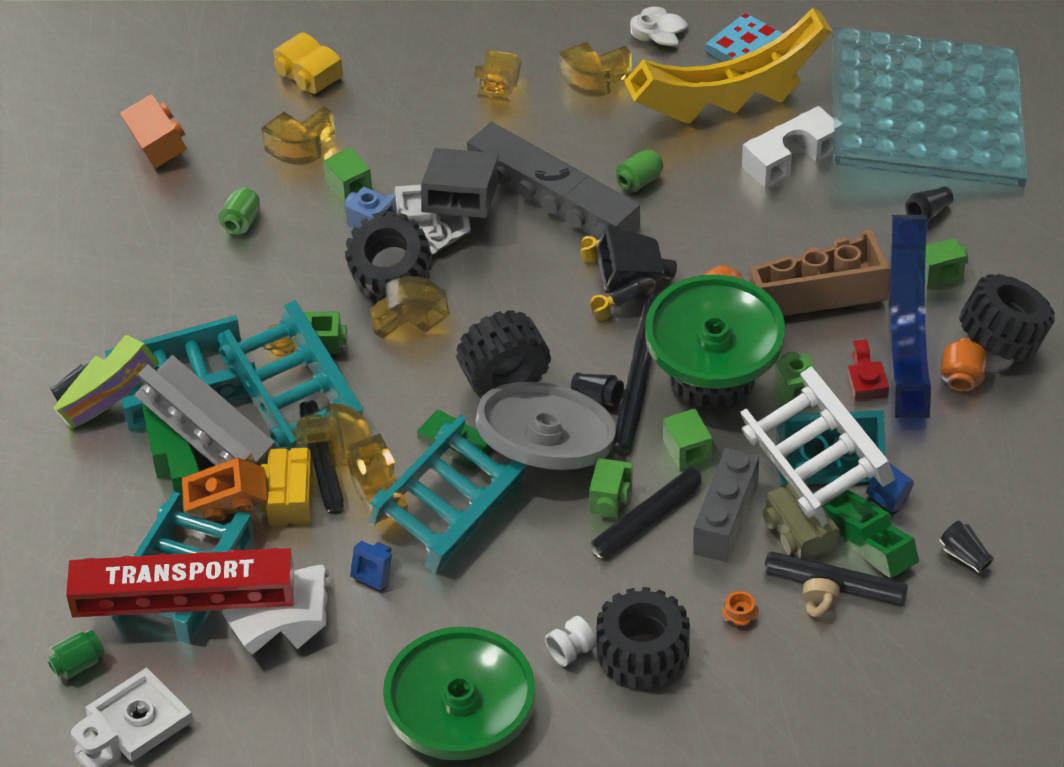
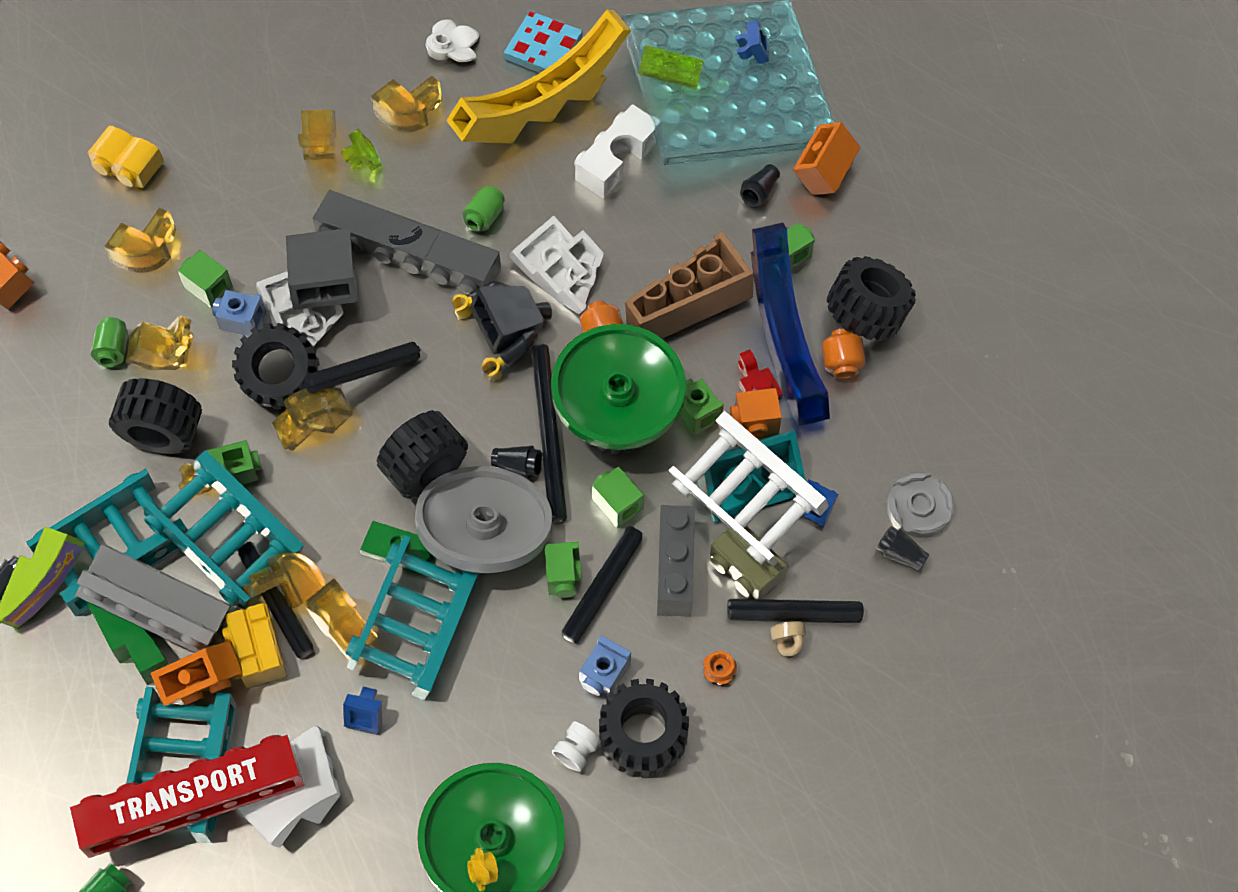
camera: 20 degrees left, 15 degrees up
green slope [823,489,919,578] -> none
none -> black tyre [109,378,202,454]
none -> clear yellow brick [126,316,193,370]
none -> black axle [304,342,421,393]
none -> clear neon green tile [341,129,382,171]
none -> yellow plate [467,848,498,891]
none -> white slope [508,216,604,314]
none -> medium blue brick [579,635,631,697]
none -> clear neon green plate [638,45,704,90]
none -> orange brick [730,388,782,447]
none -> blue tile [735,20,770,64]
none -> orange brick [793,122,861,195]
none -> light grey tile [886,473,954,538]

